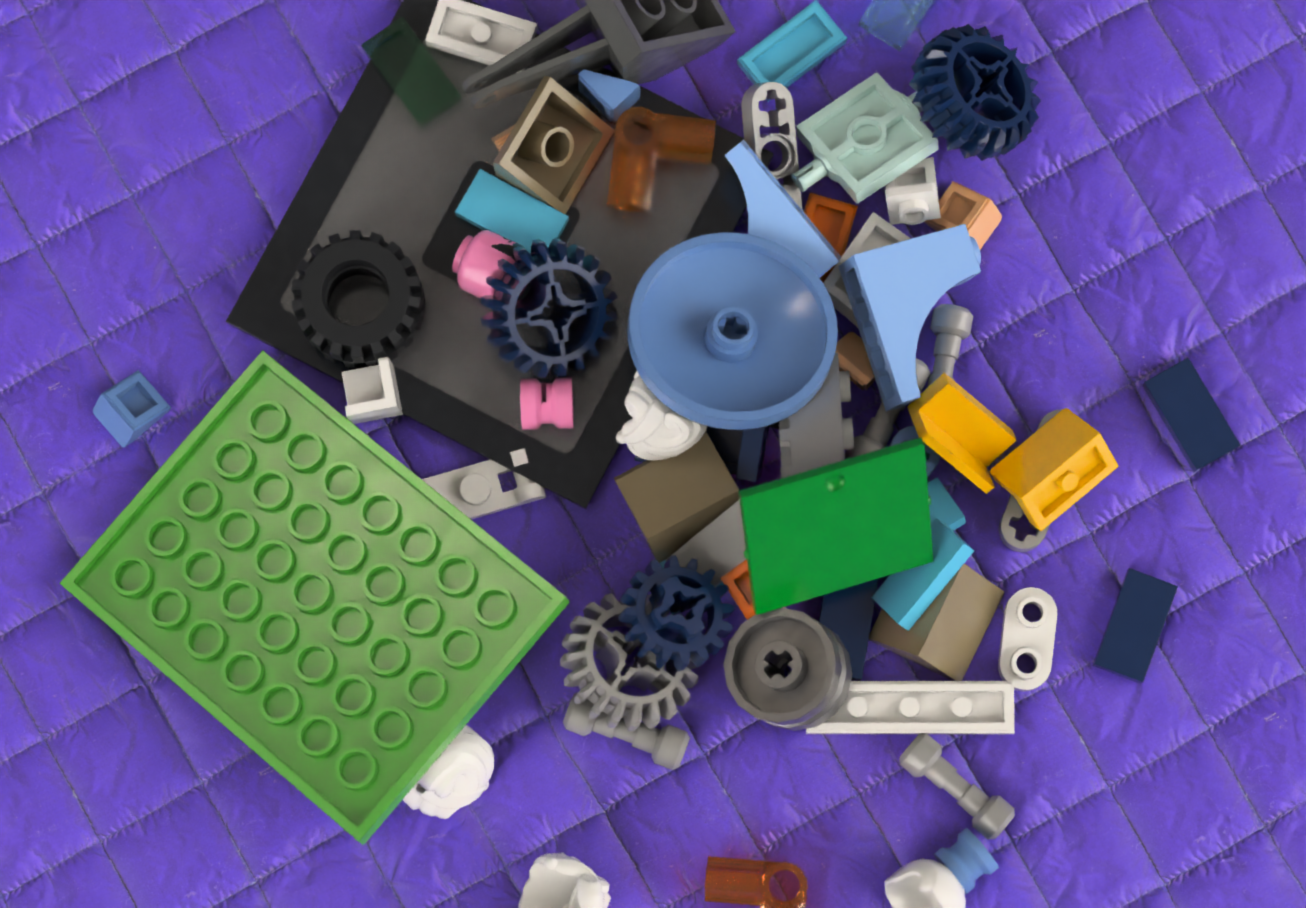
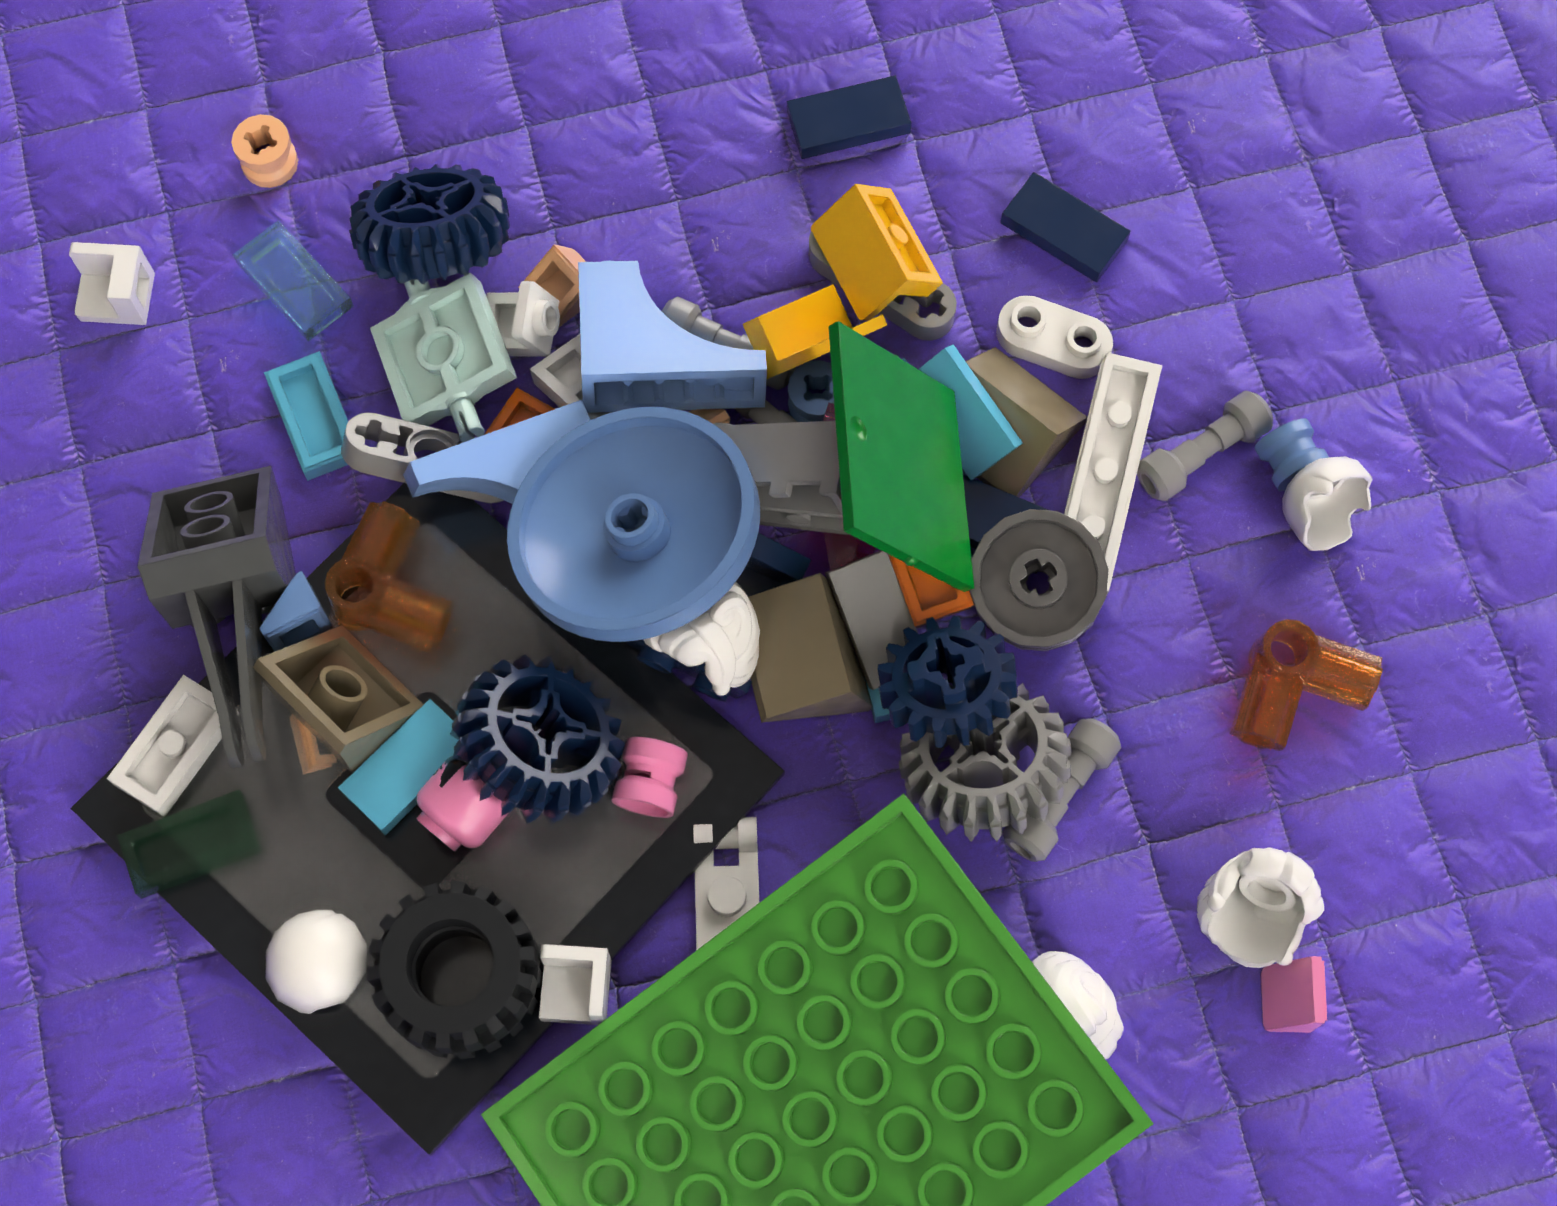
camera: 75 degrees left, 10 degrees down
none -> white hair [266,910,367,1014]

